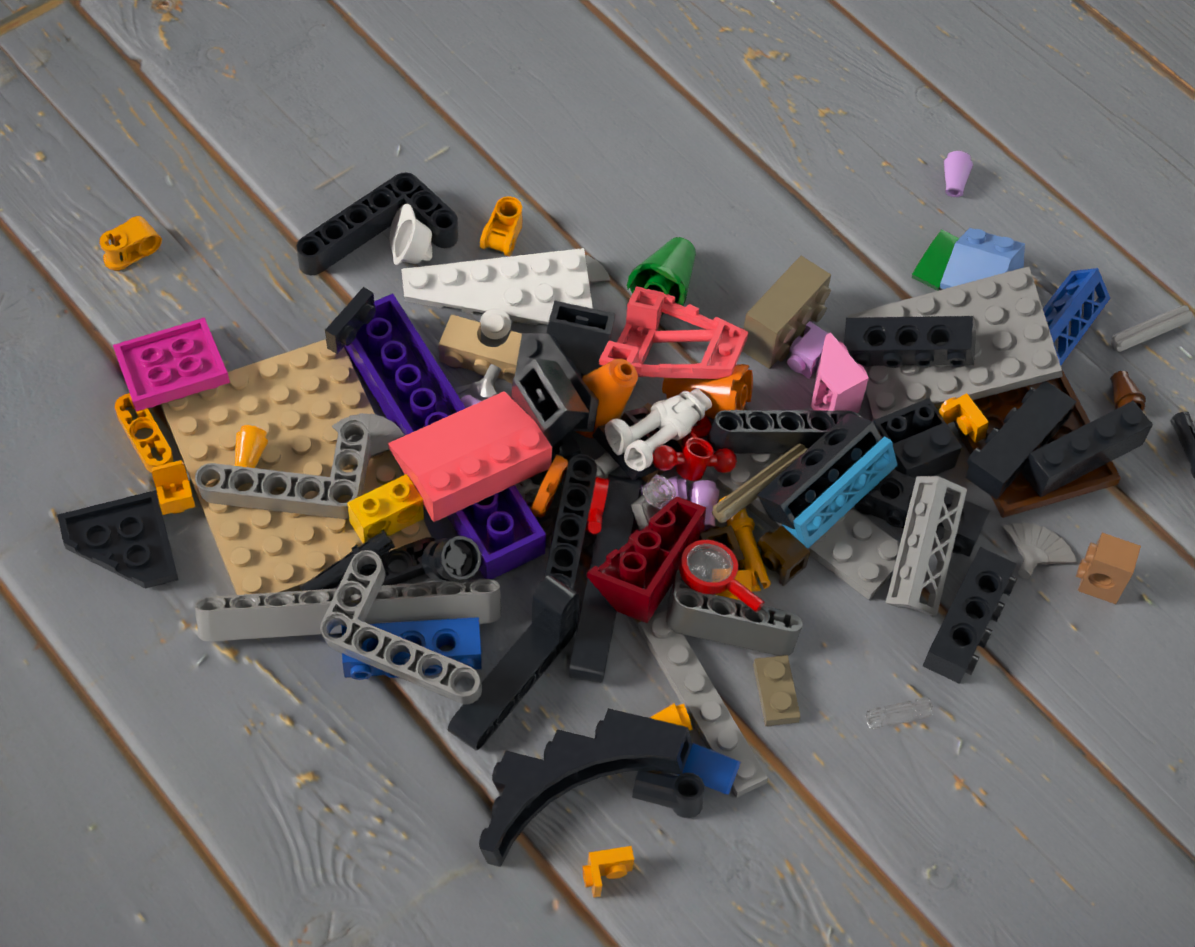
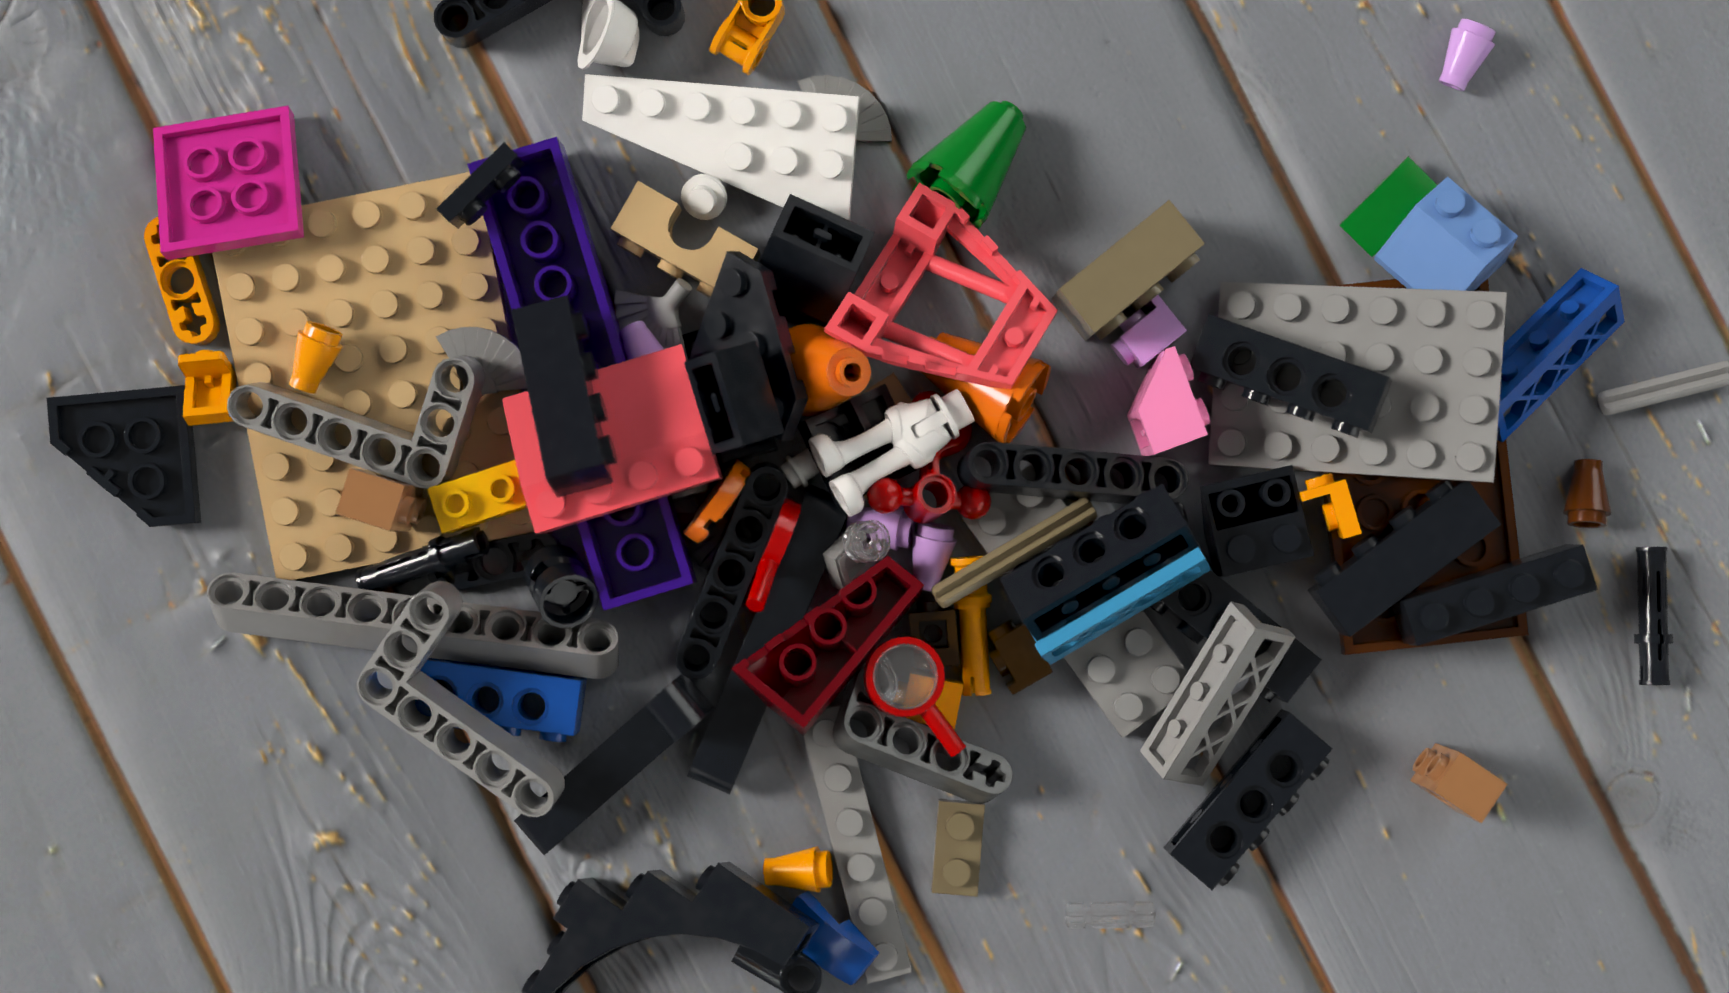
camera: 20 degrees right, 30 degrees up
light grey hand [1002,522,1076,579] -> none
none -> medium nougat brick [335,468,427,531]
none -> black brick [511,295,617,498]

